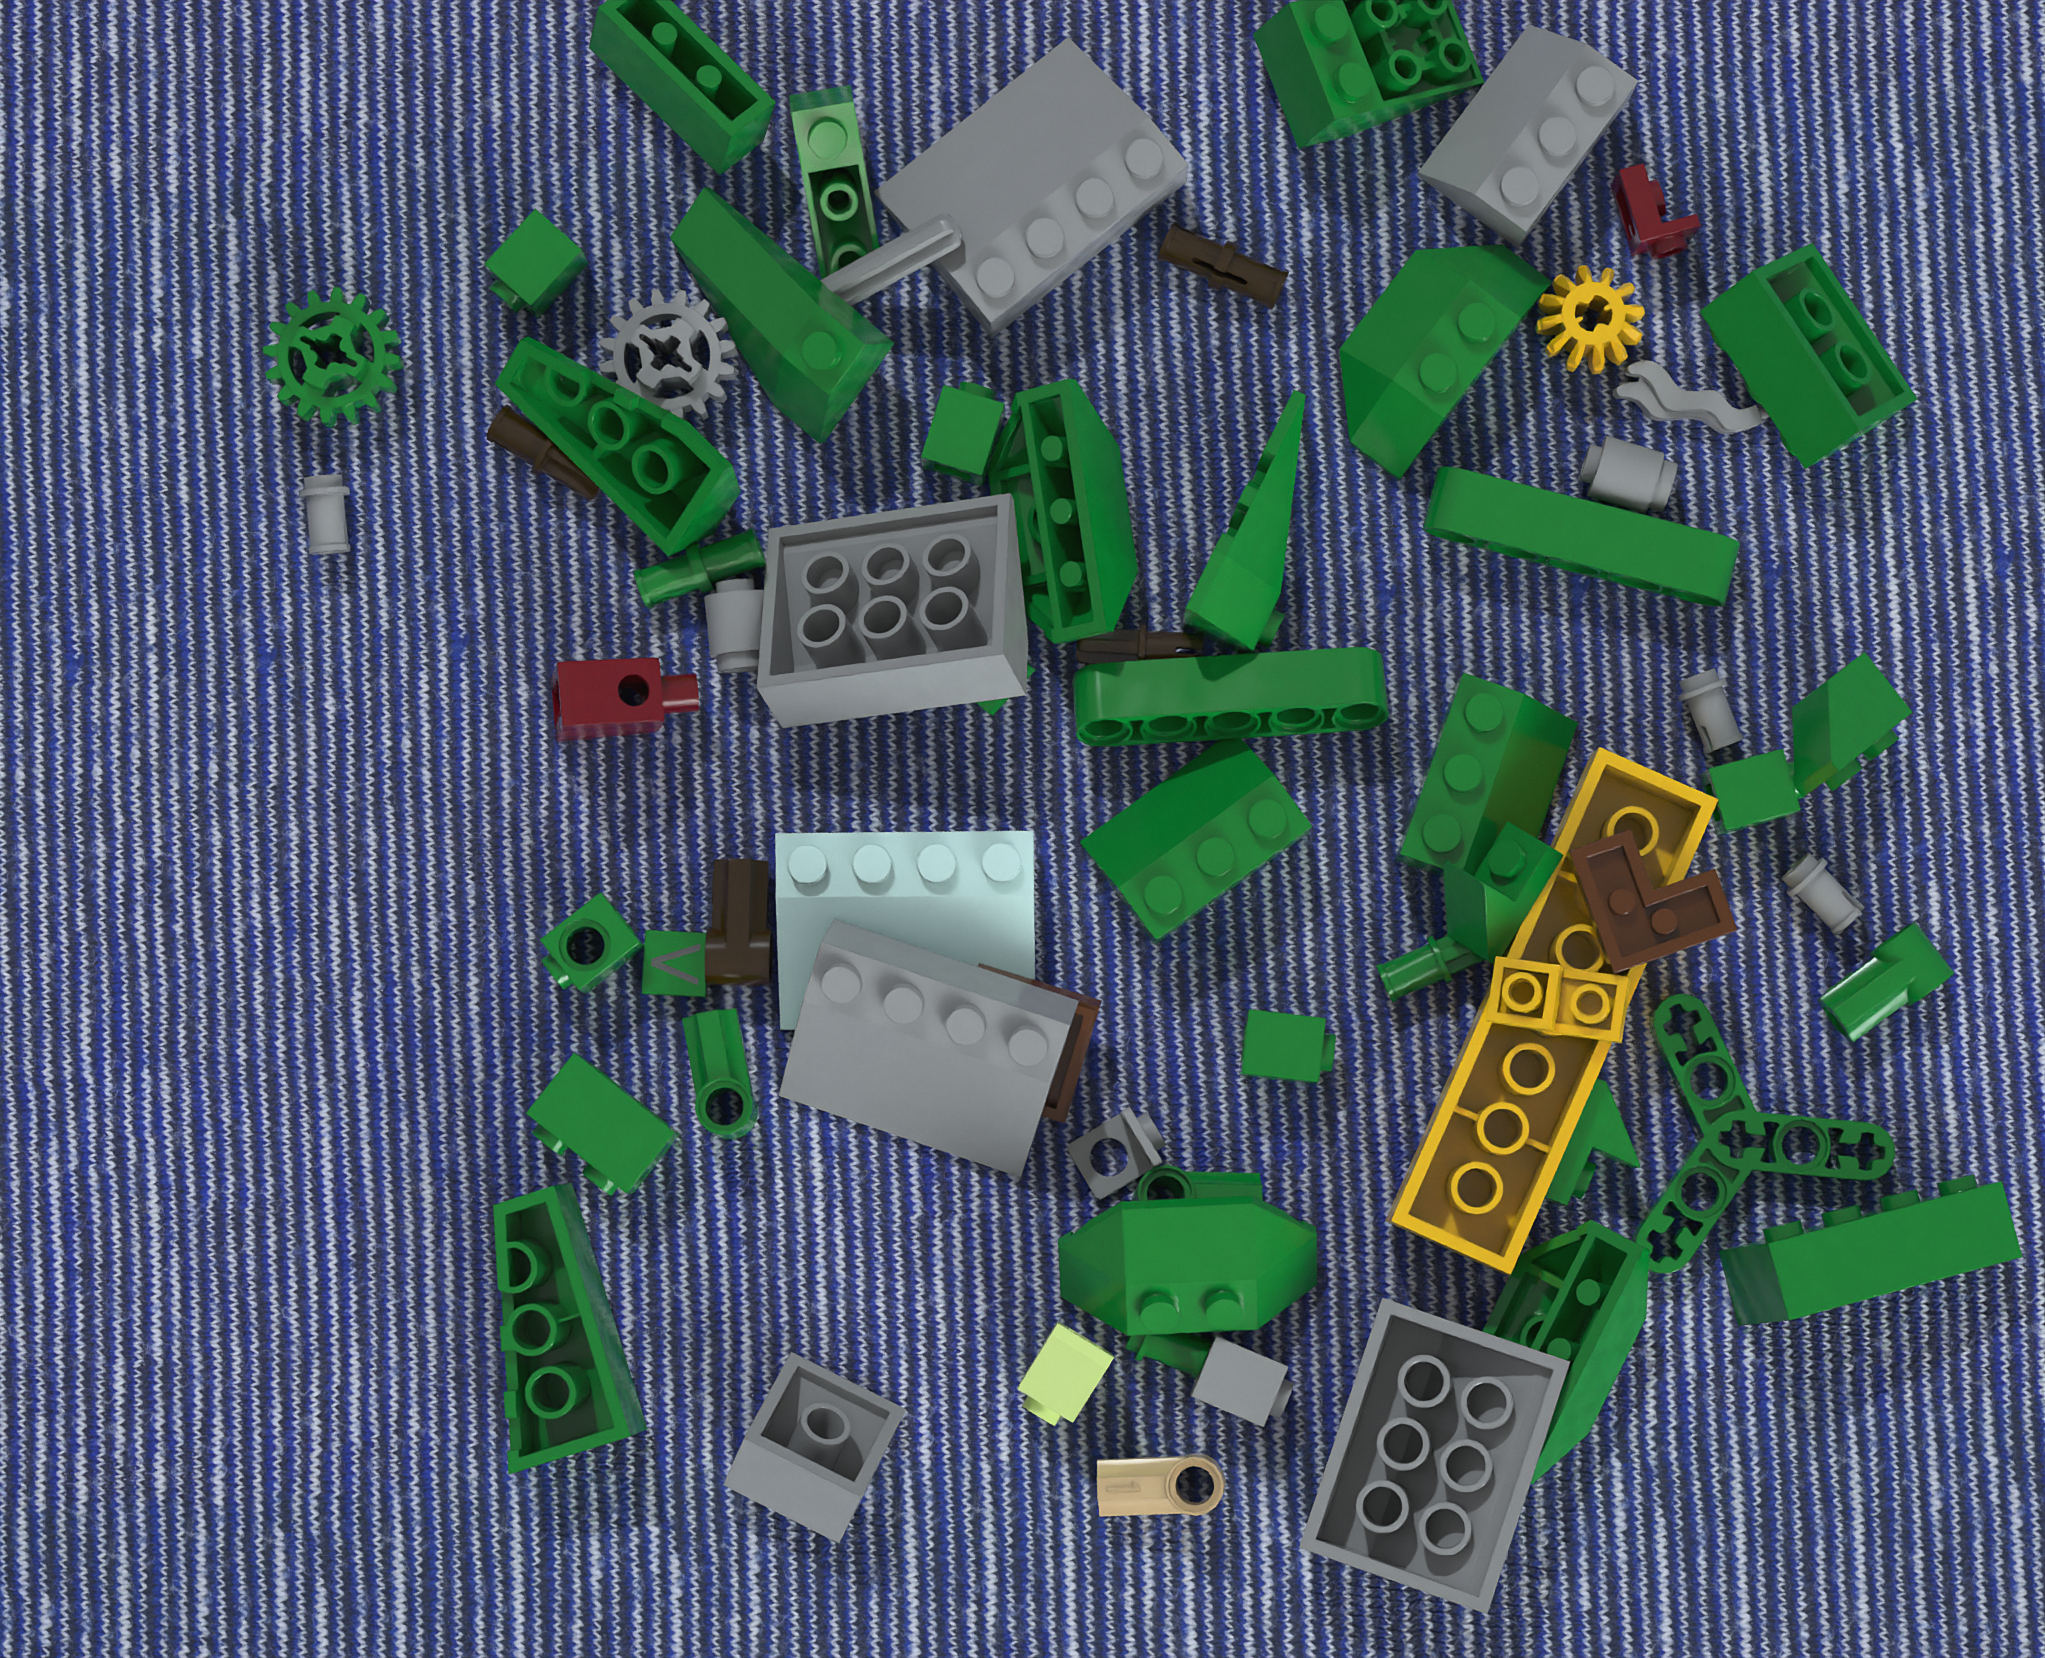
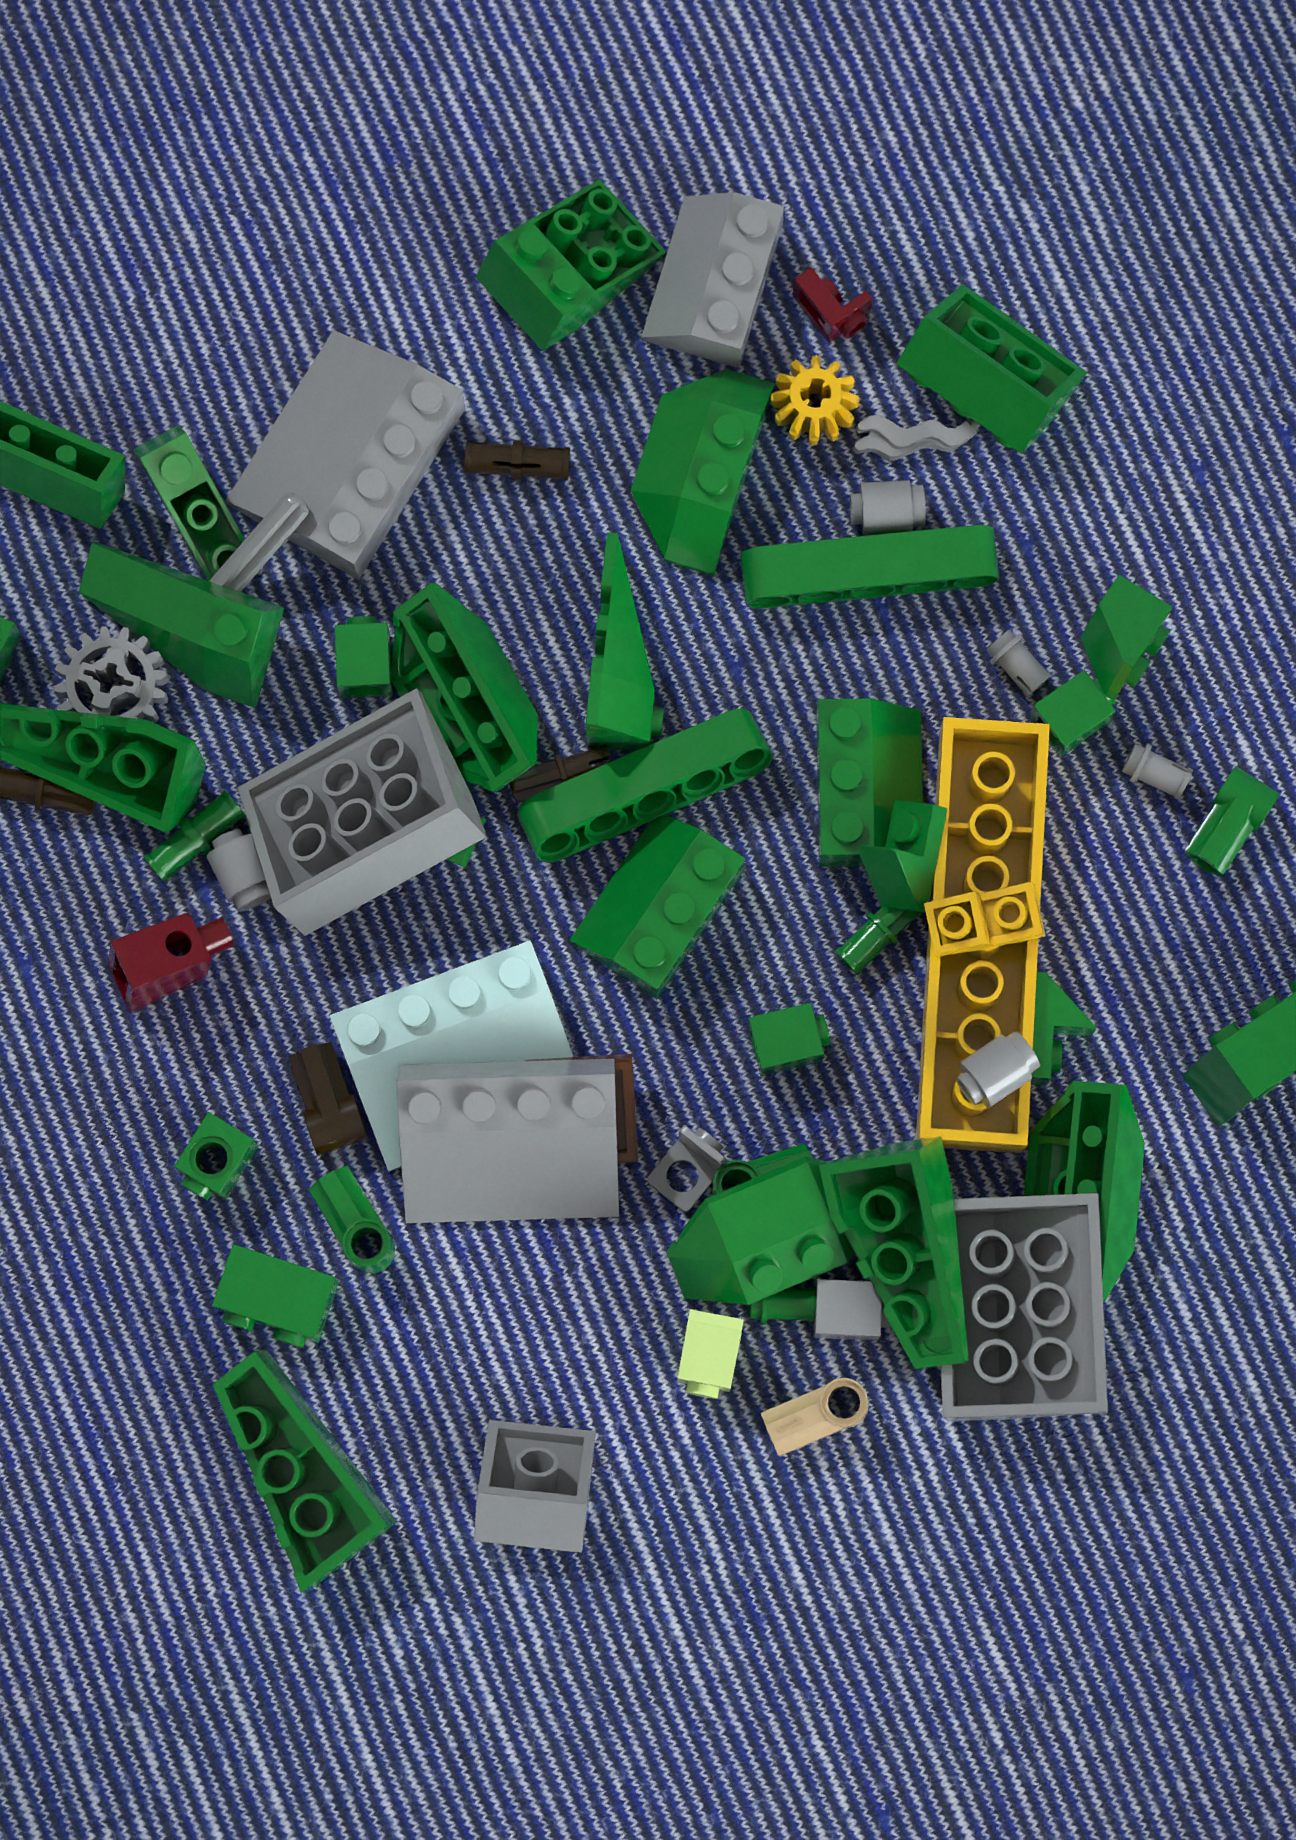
camera: 25 degrees left, 5 degrees down
green tile [642,930,708,998] -> none
reddish brown plate [1567,829,1737,975] -> none
green piece [1632,994,1895,1274] -> none
none -> green wedge [819,1136,969,1369]
none -> light grey brick [956,1031,1040,1108]

